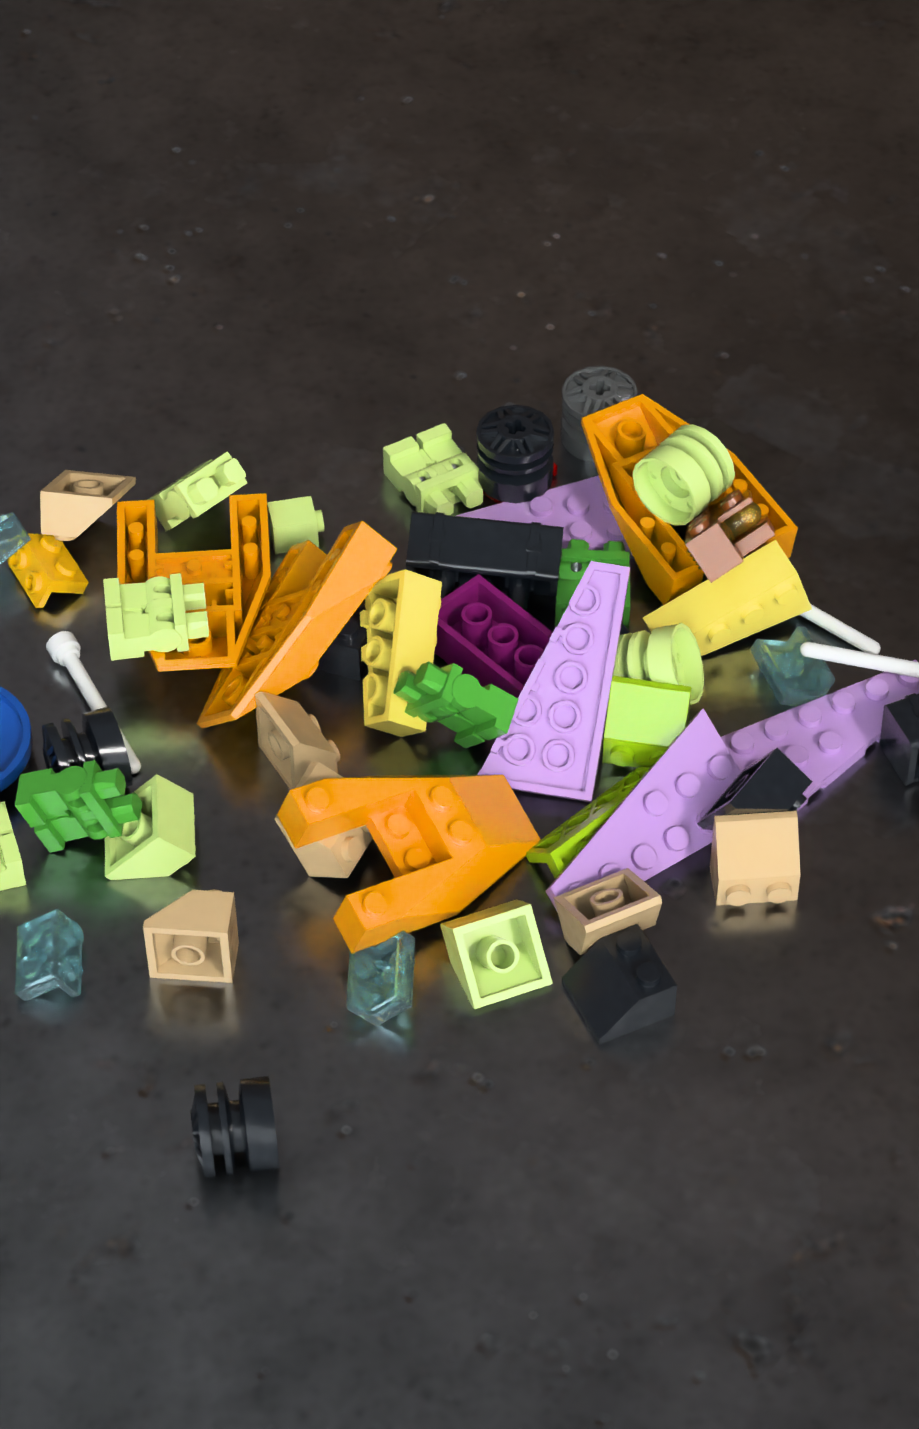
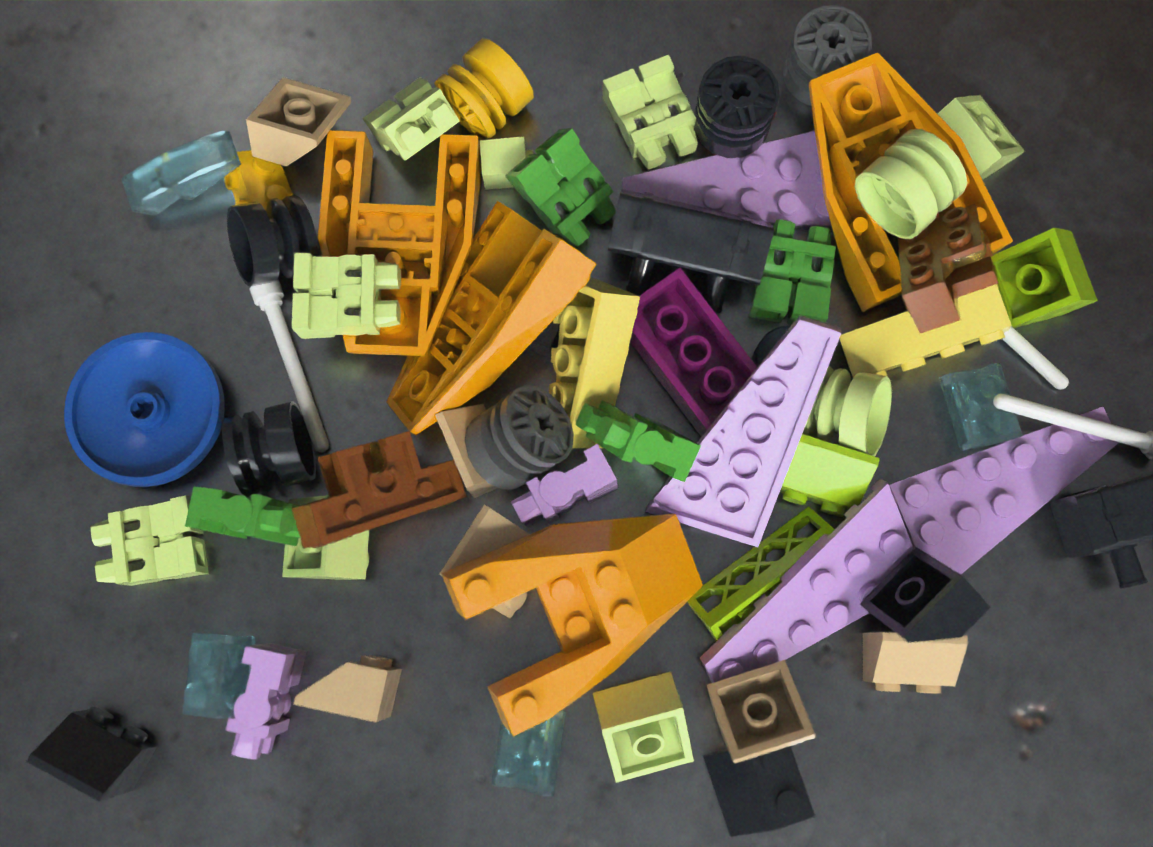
camera: 10 degrees right, 30 degrees up
none -> lavender hips [226,643,307,760]
none -> black wheel [227,195,319,287]
none -> dark orange piece [291,431,466,549]
none -> yellow wheel [434,38,534,140]
none -> dark grey wheel [465,385,574,490]
none -> bright green hips [505,128,616,246]
none -> lavender hips [511,444,618,527]
none -> yellowish green slope [937,95,1024,180]
none -> lime slope [991,228,1098,328]

